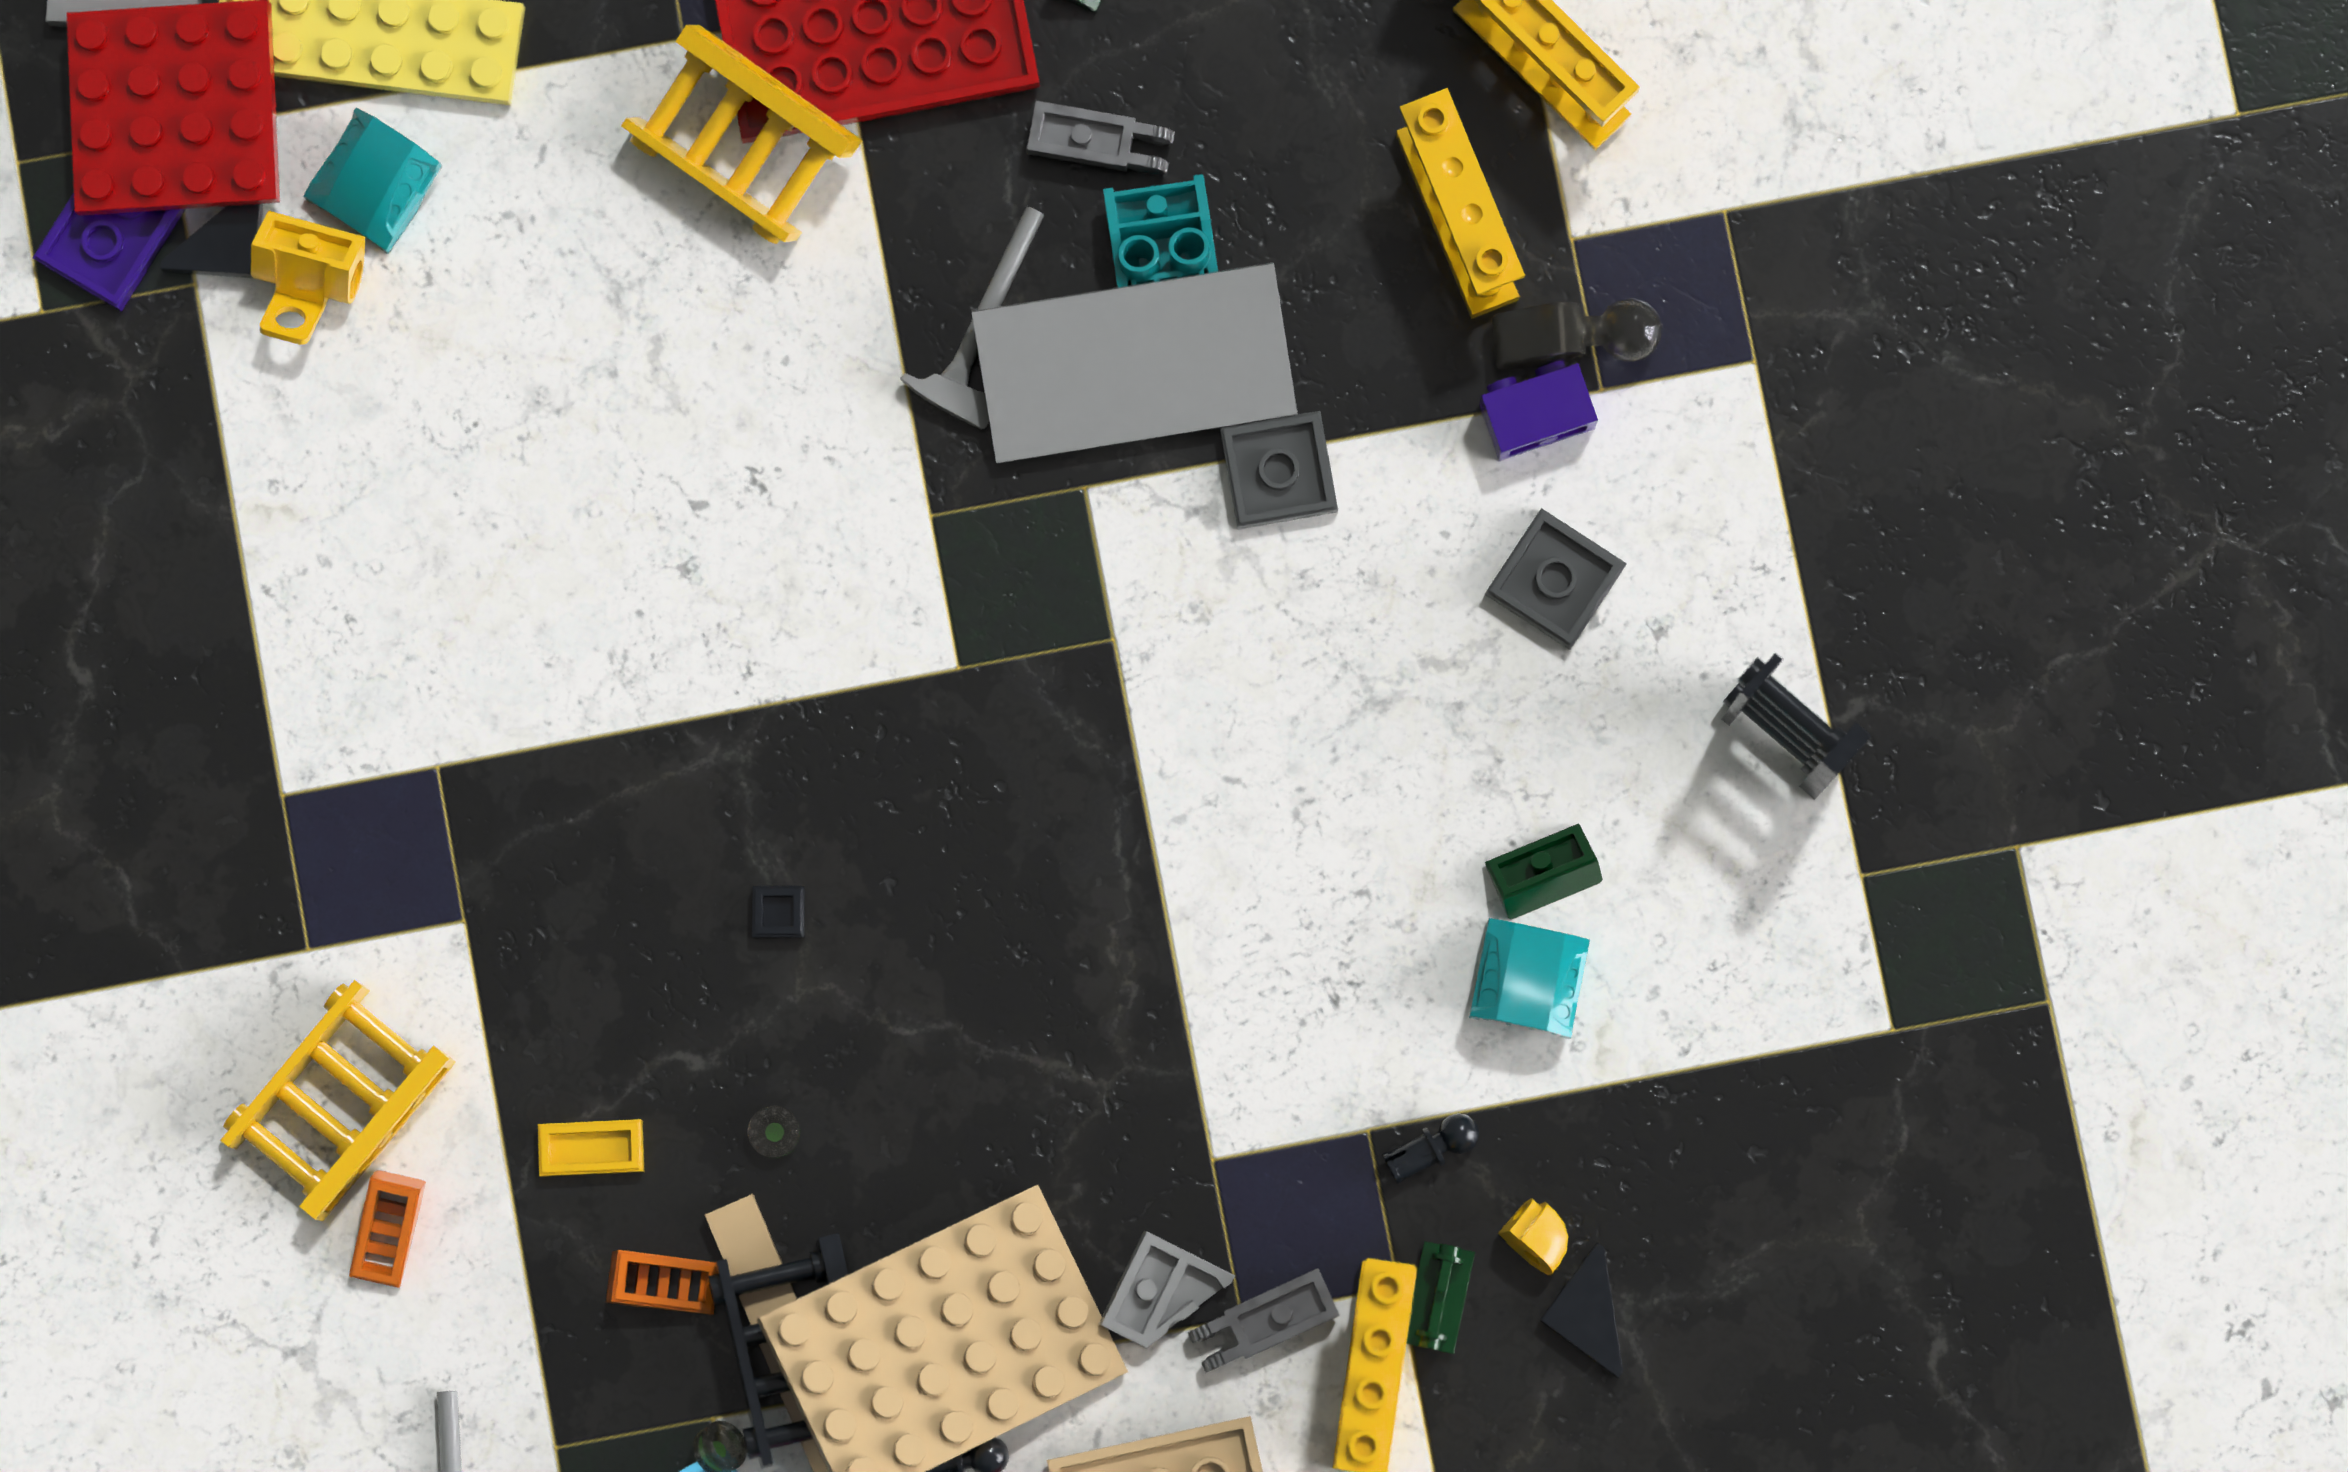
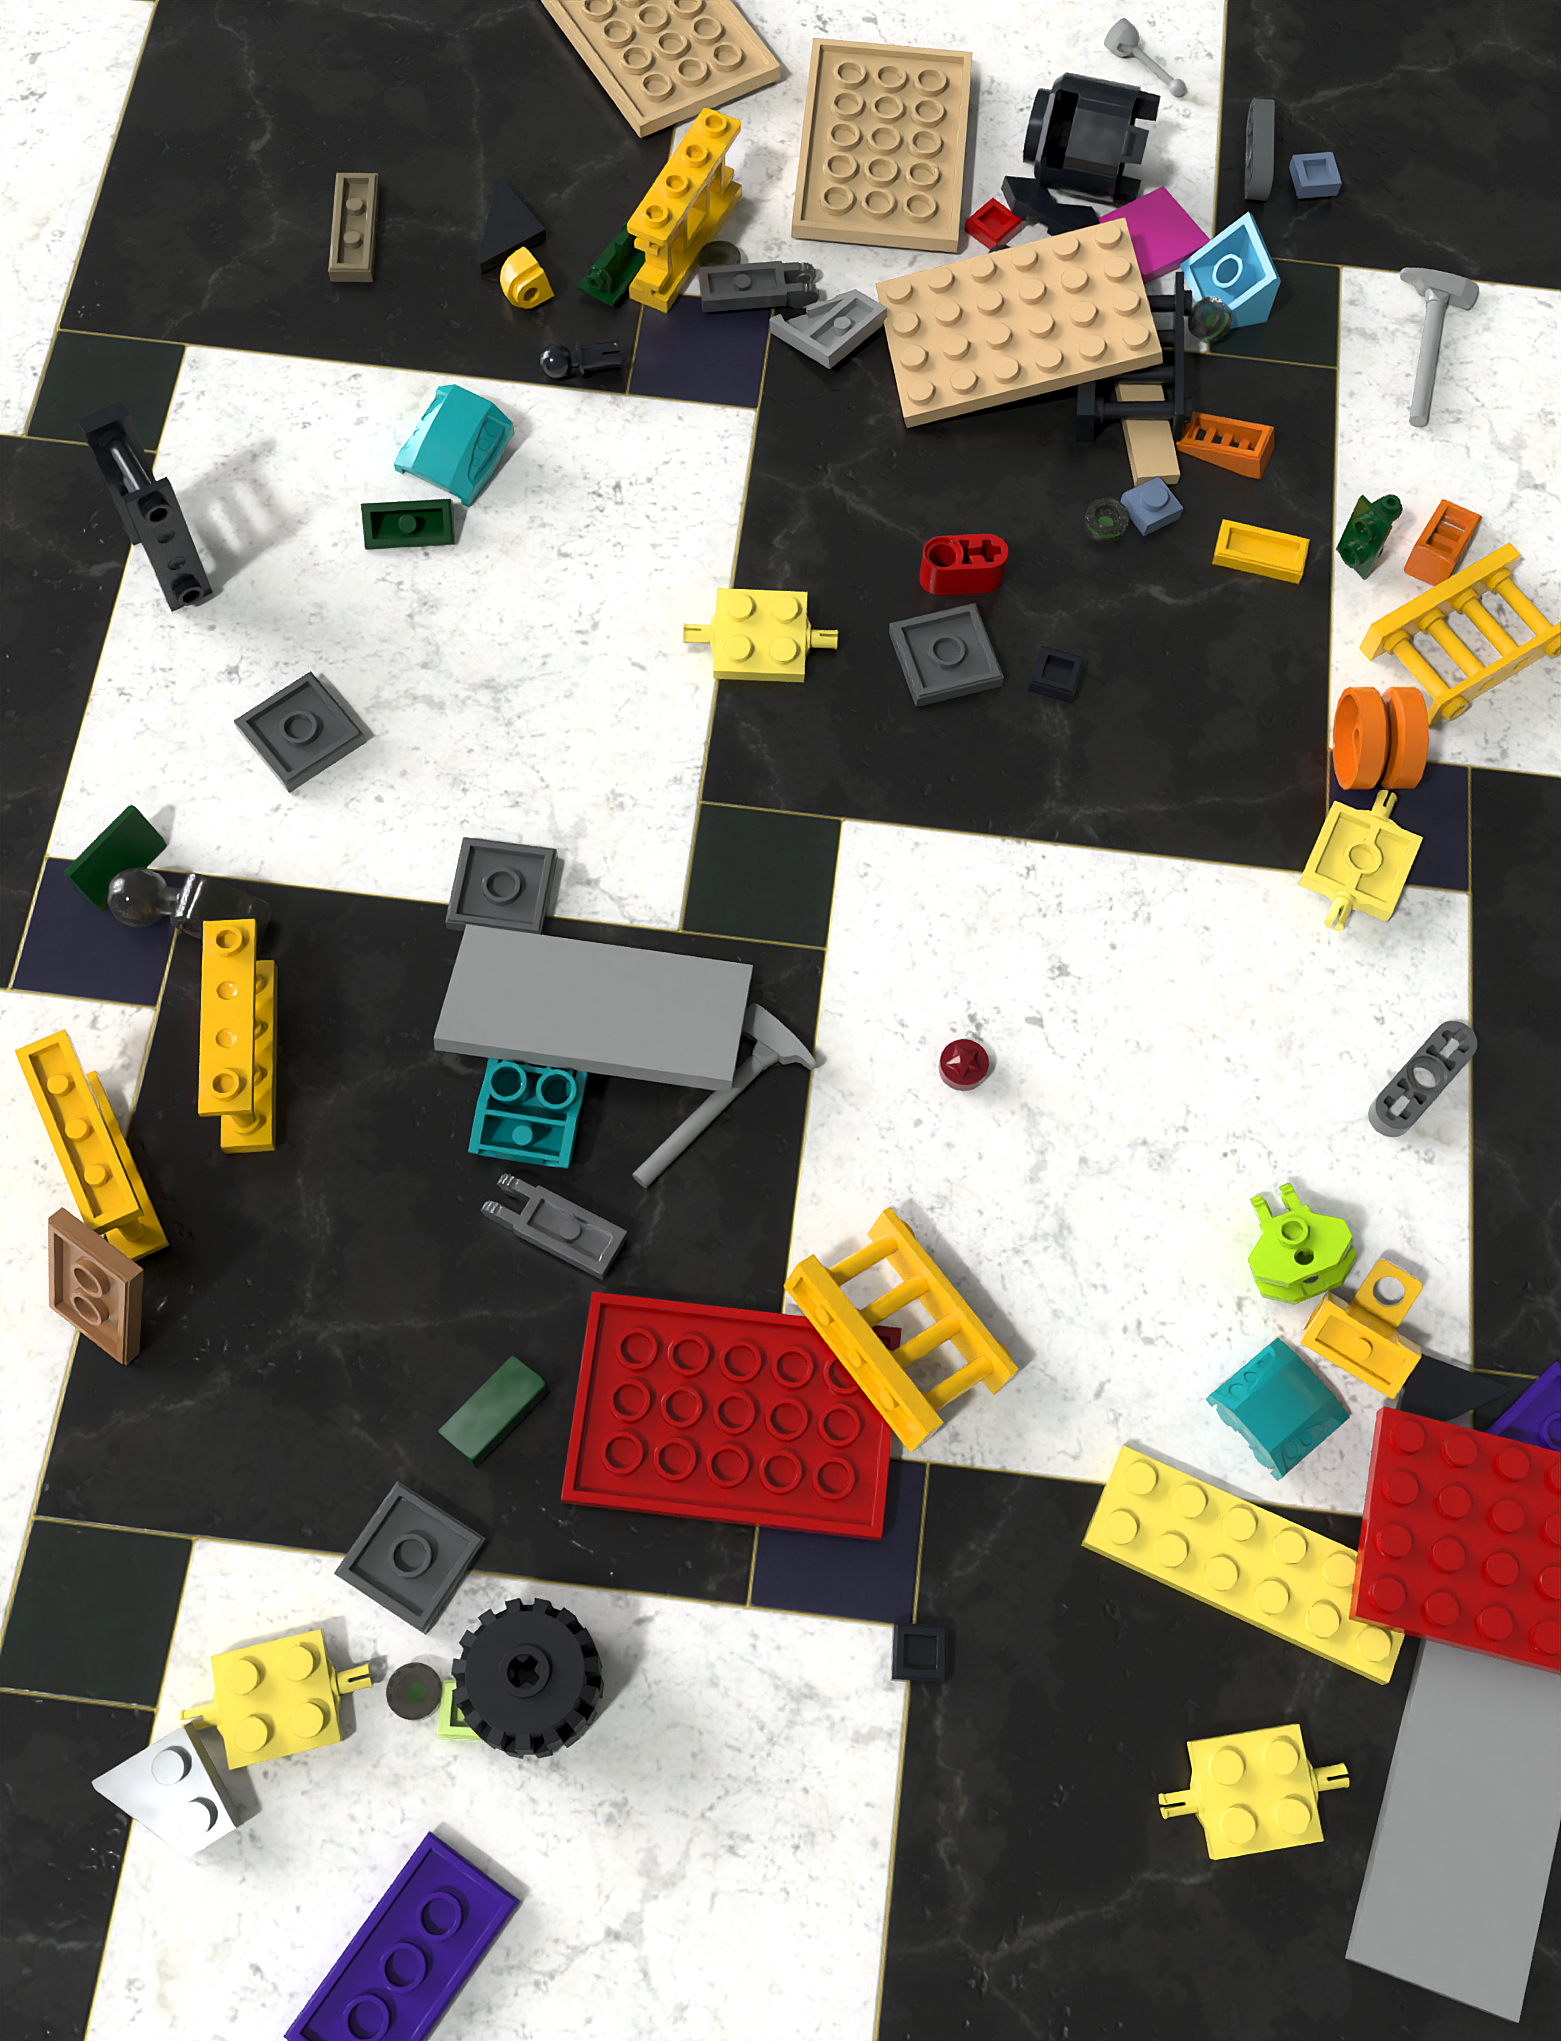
camera: 170 degrees left, 15 degrees down
dark purple brick [1479,361,1598,461] -> none
none -> dark green slope [64,804,167,911]
none -> dark tan tile [328,173,380,282]
none -> light yellow plate [683,588,838,683]
none -> clear smoke tile [699,240,741,267]
none -> dark grey tile [889,603,1004,707]
none -> red beam [919,534,1008,596]
none -> dark red tile [938,1039,989,1091]
none -> sand blue plate [1120,476,1183,536]
none -> lime hinge [1247,1182,1358,1305]
none -> light yellow plate [1298,790,1423,931]
none -> orange wheel [1333,687,1429,790]
none -> dark green hinge [1336,494,1403,580]
none -> dark grey beam [1368,1021,1478,1137]

